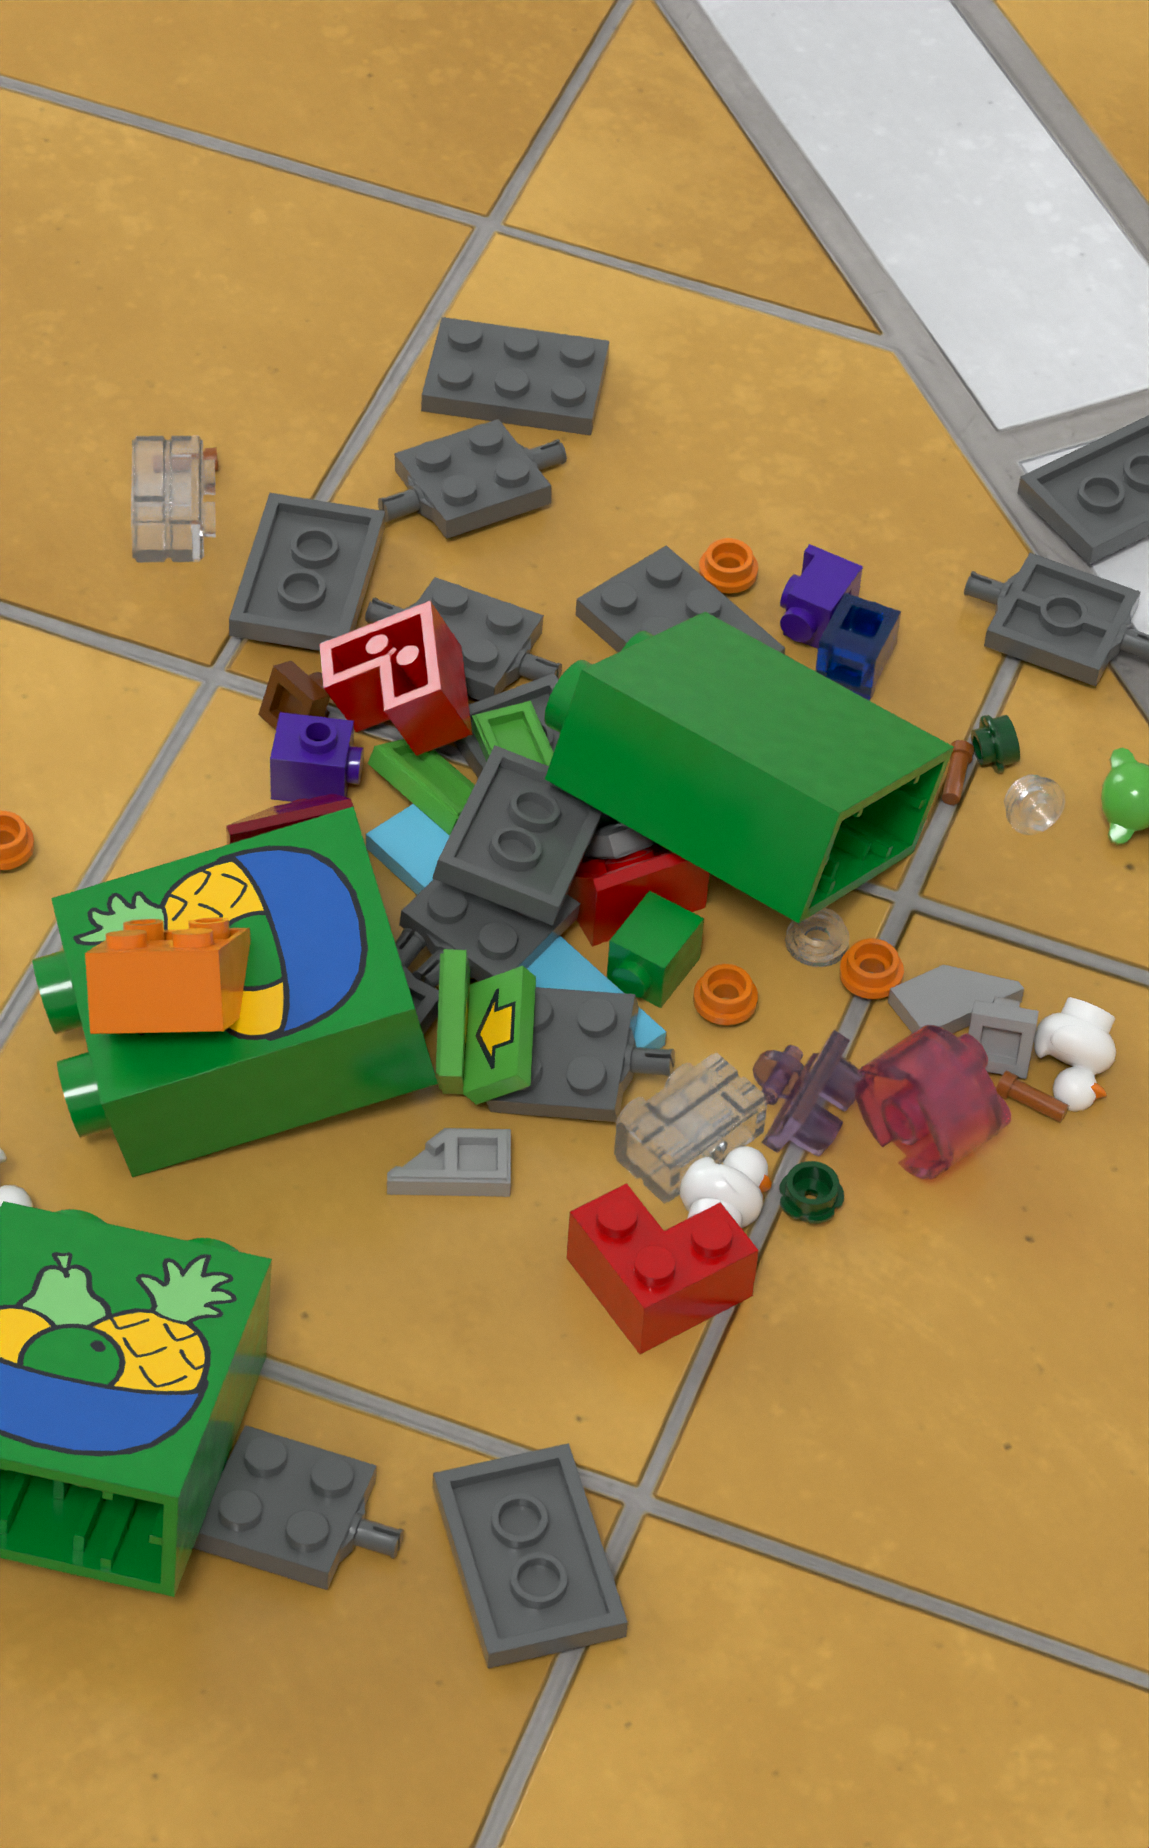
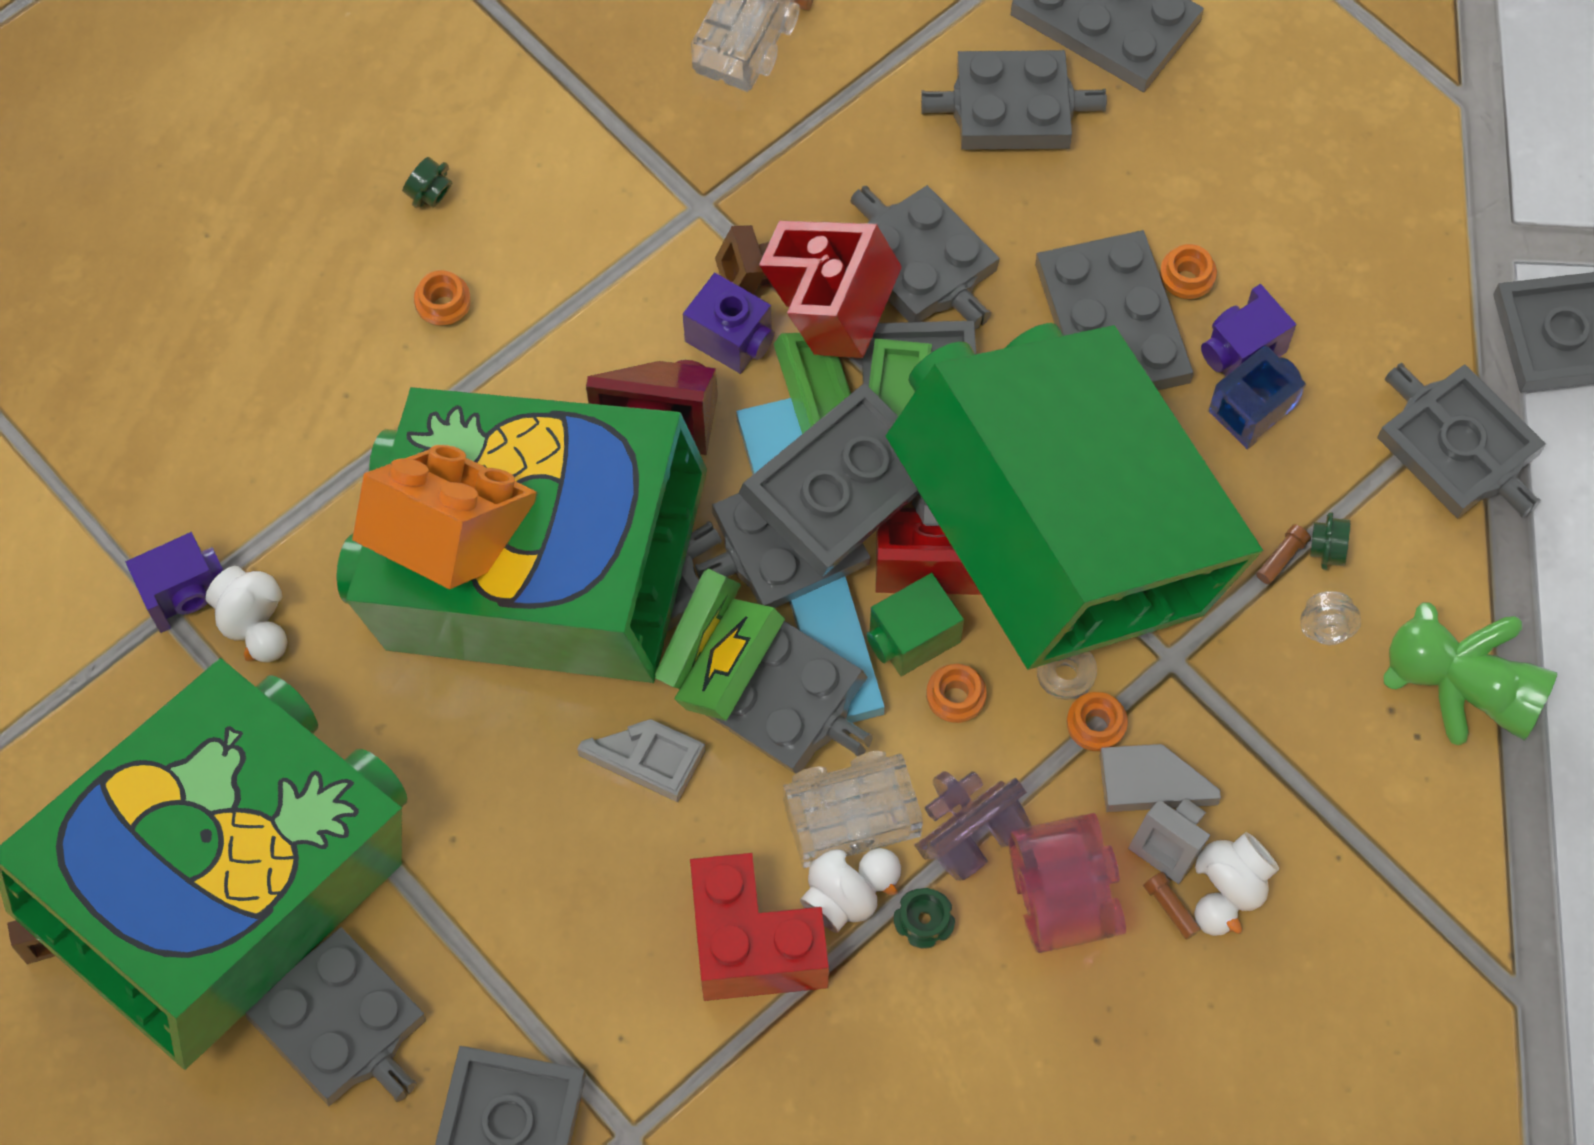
camera: 30 degrees right, 15 degrees up
dark grey plate [229,493,385,651] -> none

